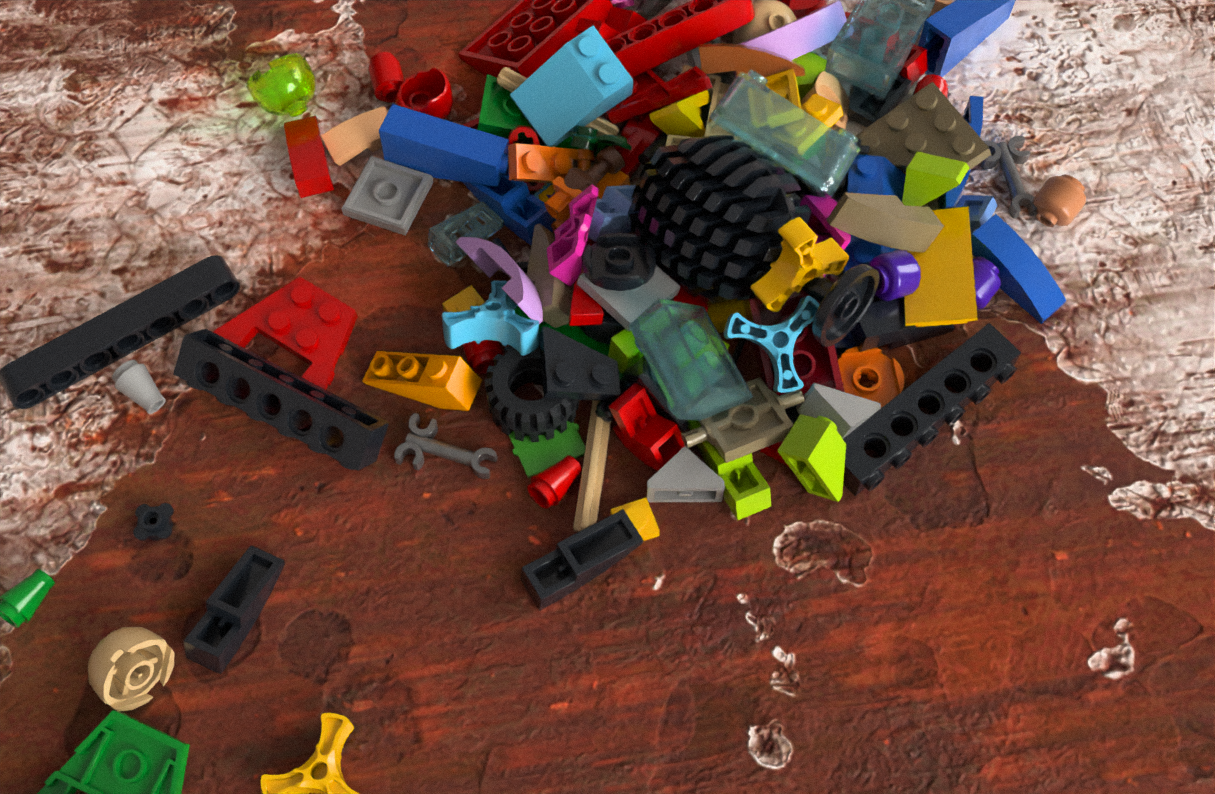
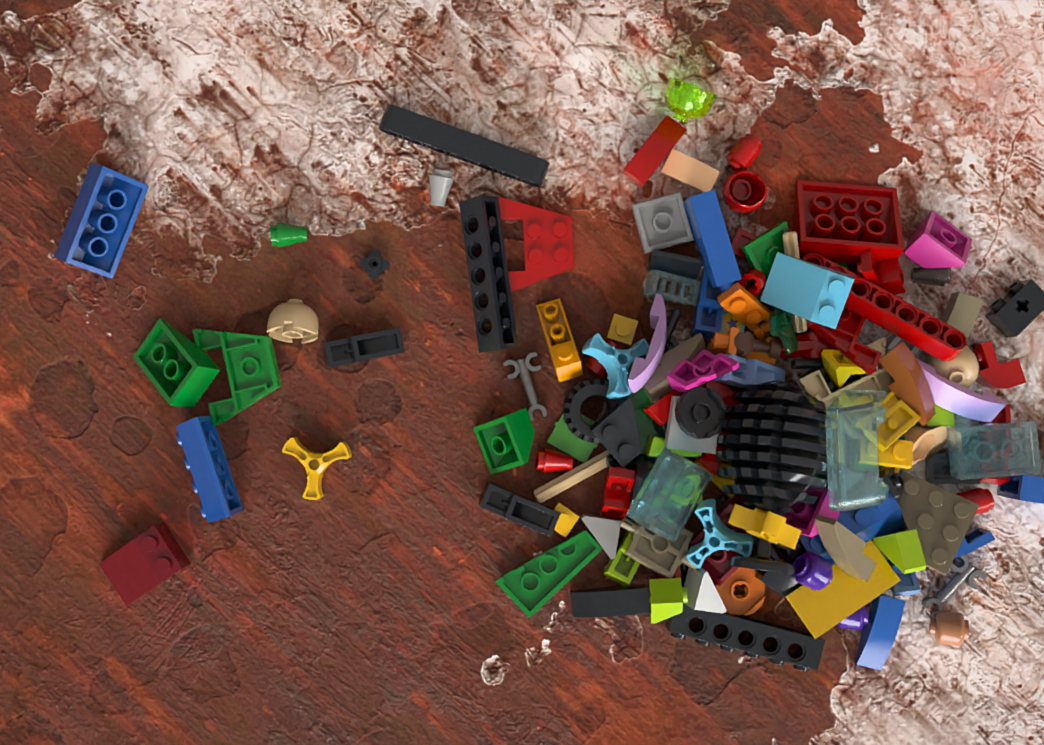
camera: 50 degrees right, 25 degrees up
none -> green slope [473,408,535,475]
none -> green wing [495,529,603,618]
none -> black slope [570,584,651,618]
none -> black slope [647,250,703,281]

